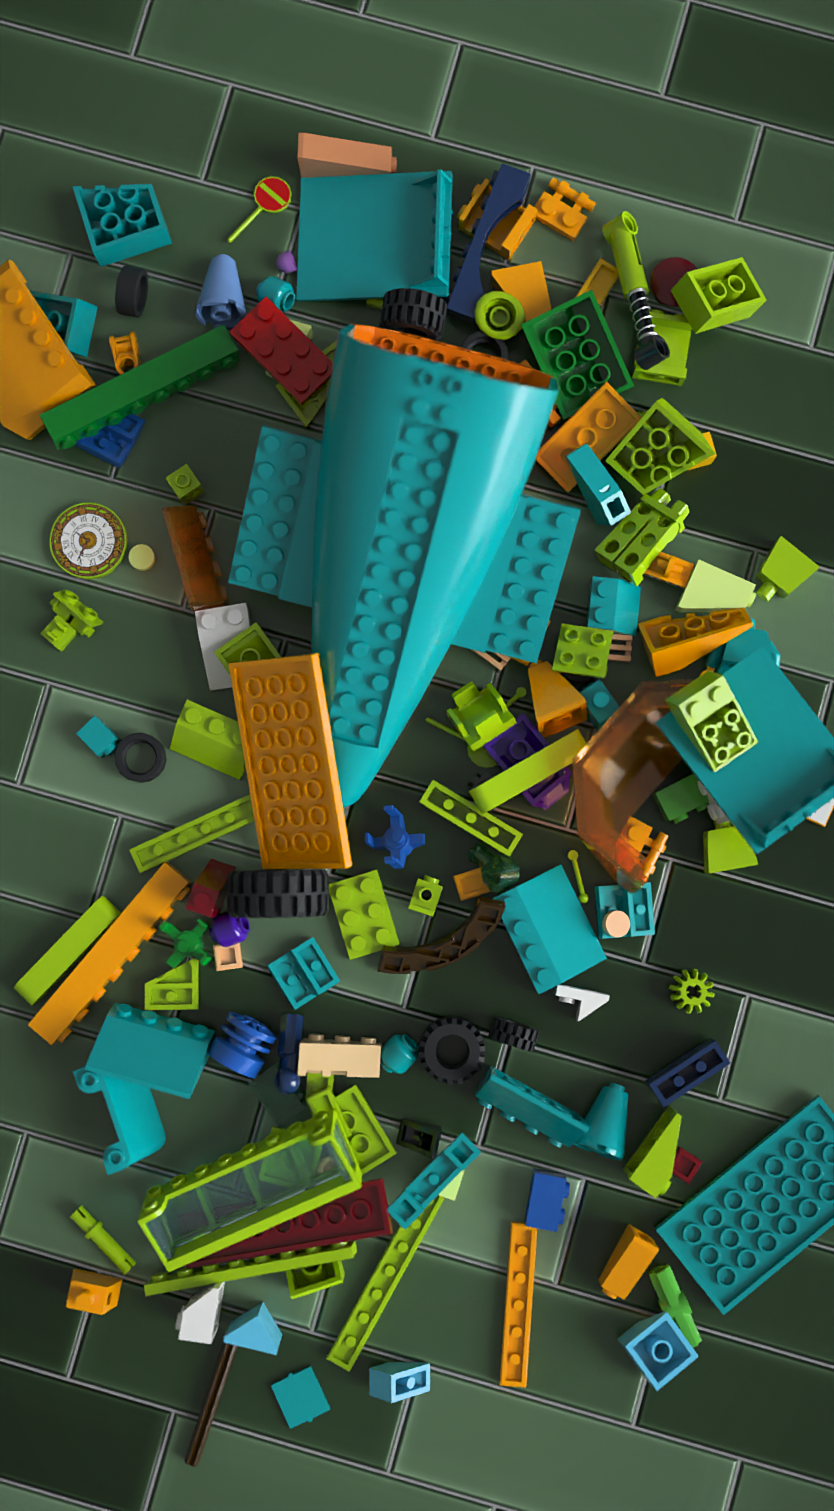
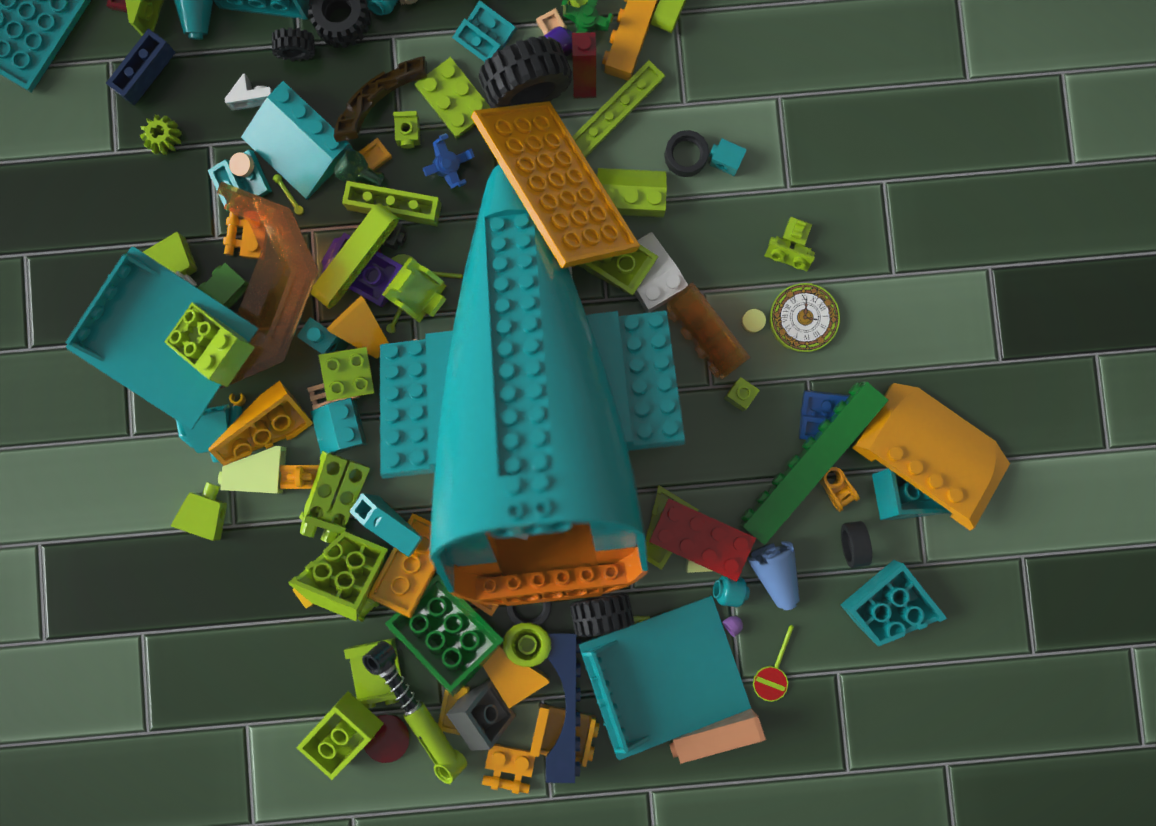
camera: 155 degrees right, 0 degrees up
none -> dark grey slope [446,679,516,751]

